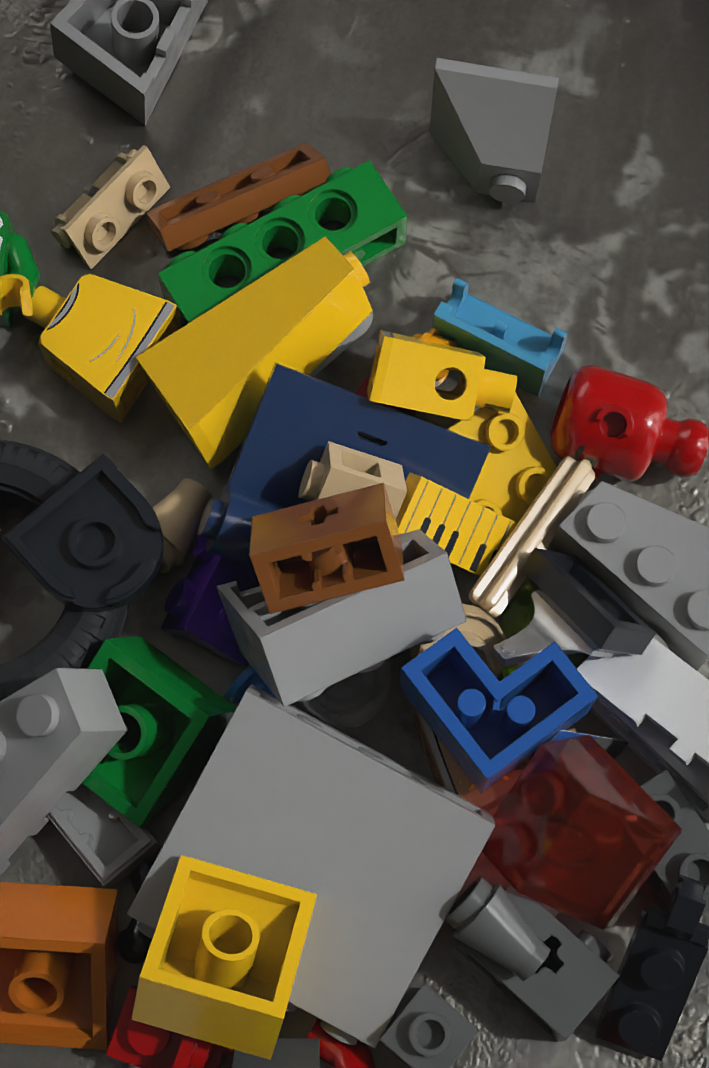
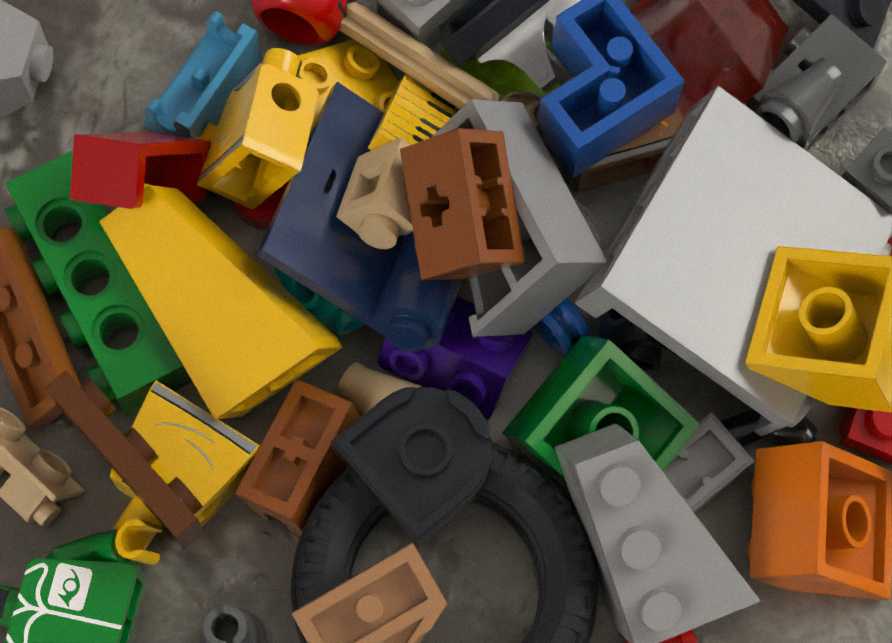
camera: 90 degrees left, 0 degrees up
none -> reddish brown plate [45,370,204,550]
none -> red panel [70,132,211,209]
none -> dark orange hinge [235,379,361,536]

